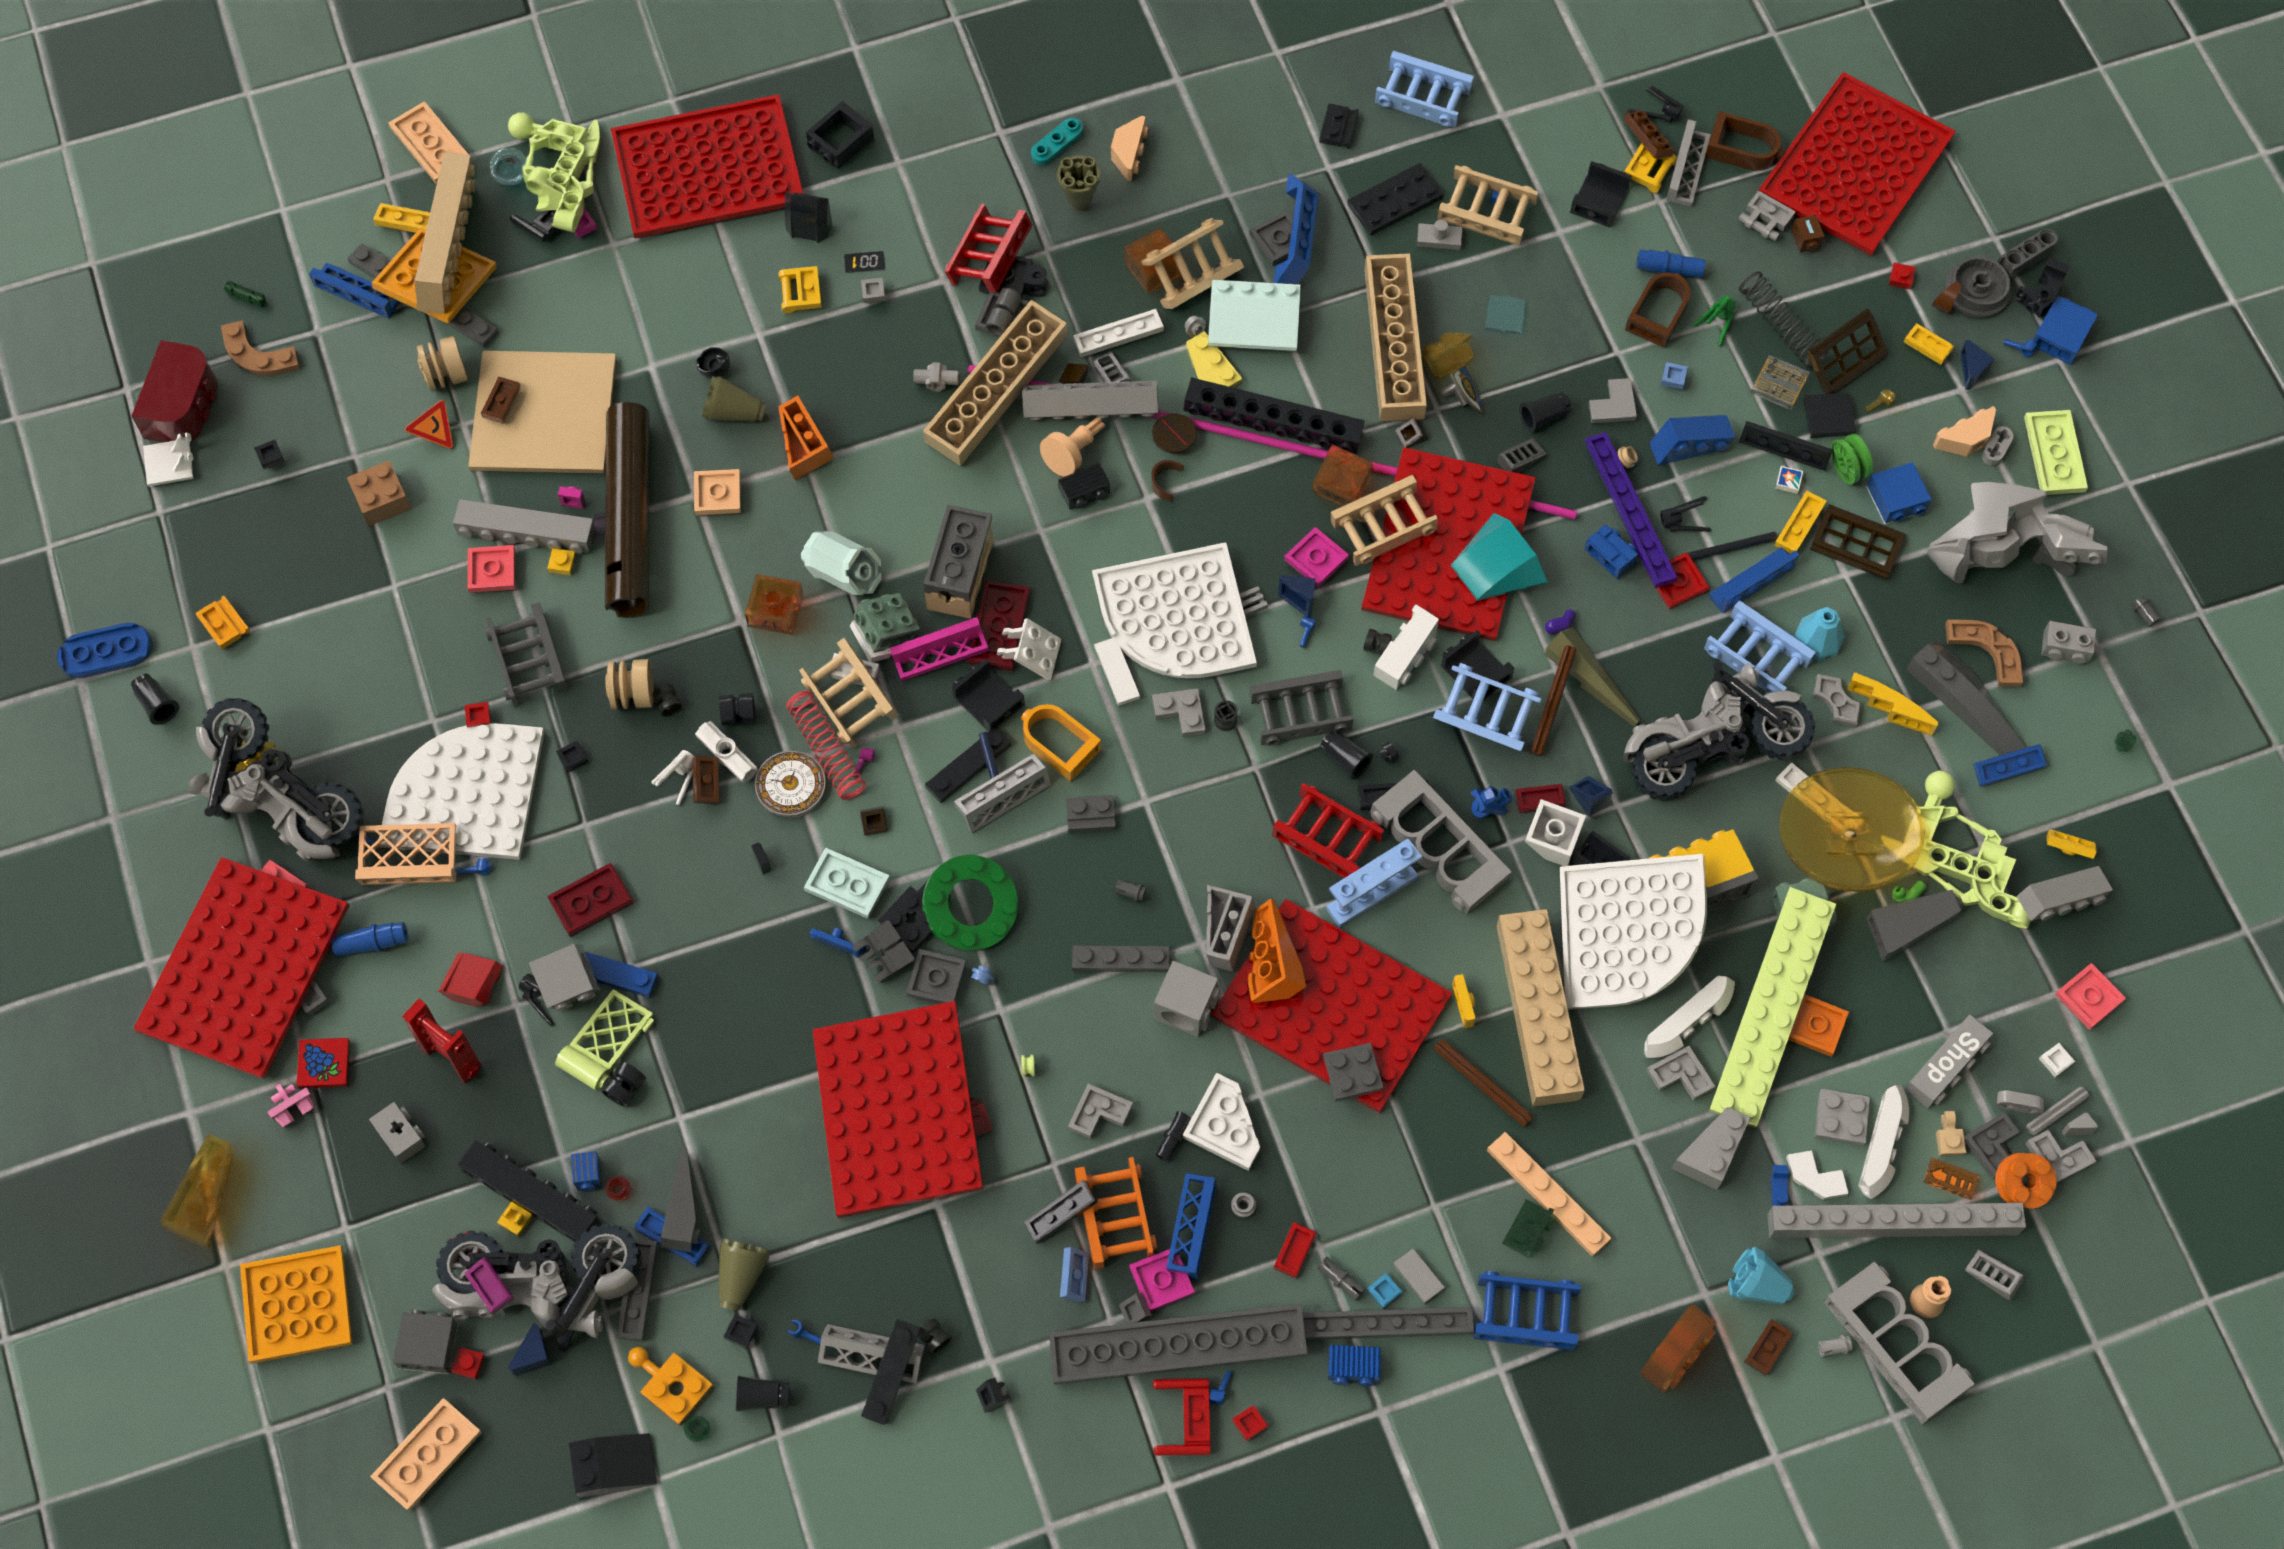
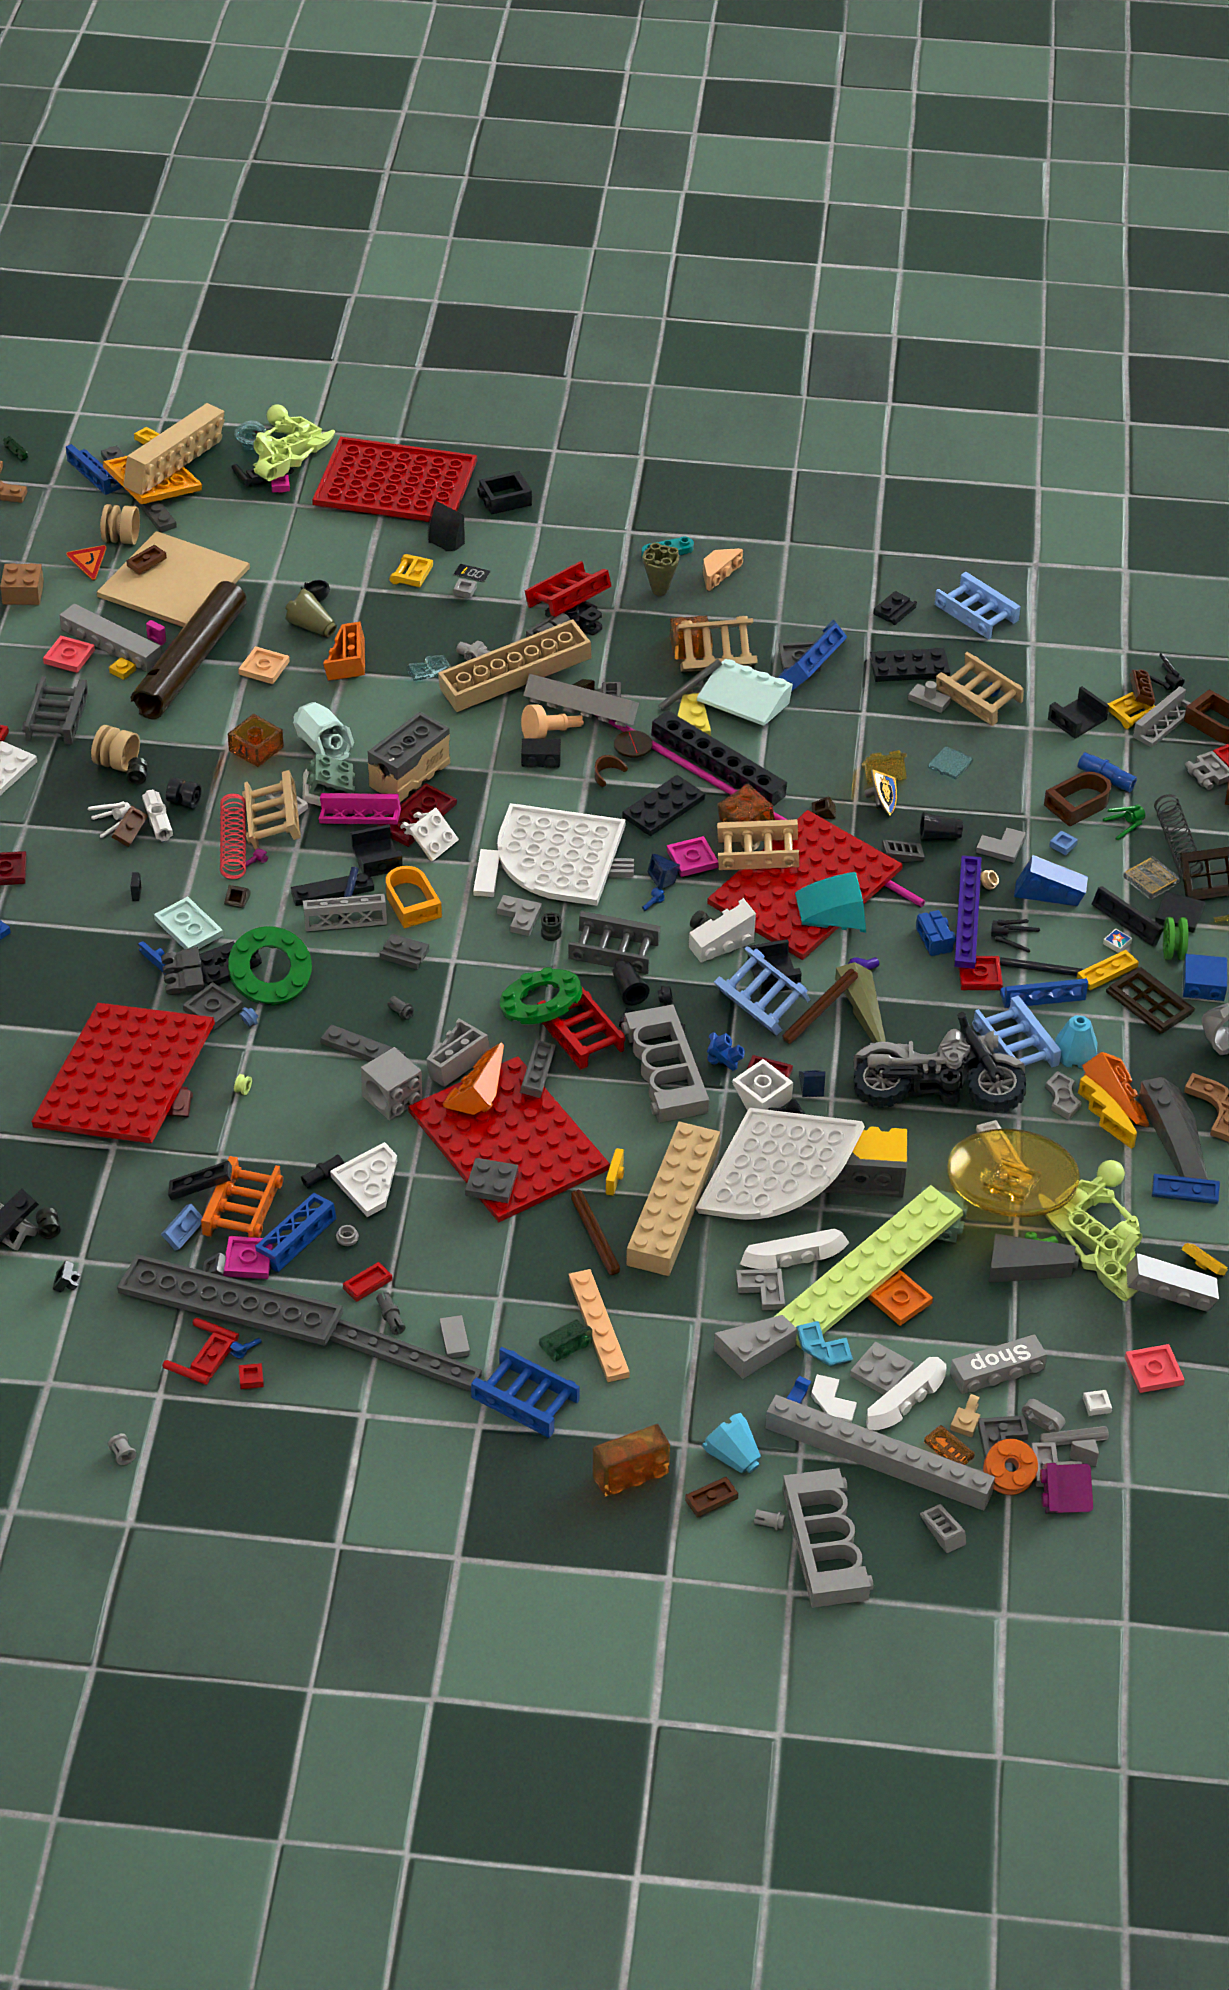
camera: 25 degrees right, 20 degrees down
light nougat plate [388,101,473,185] -> none
black tile [556,741,588,773] -> none
tile [755,751,826,818] -> none
light grey plate [1068,1084,1133,1139] -> none
white plate [1073,309,1164,358] -> none
light blue fence [1326,838,1422,928] -> none
blue brick [1328,1345,1381,1387] -> none
tan brick [1364,254,1427,421] -> none
dark azure tile [1367,1273,1403,1309] -> none
light nougat plant [1910,1276,1951,1318] -> none
none -> clear light blue slope [407,655,451,681]
none -> green plate [500,967,582,1024]
none -> dark grey tile [520,1040,556,1098]
none -> black plate [622,775,705,837]
none -> dark grey bar [658,659,722,711]
none -> medium azure tile [796,1321,853,1366]
none -> magenta bracket [1040,1463,1093,1513]
none -> orange wedge [1082,1052,1150,1127]

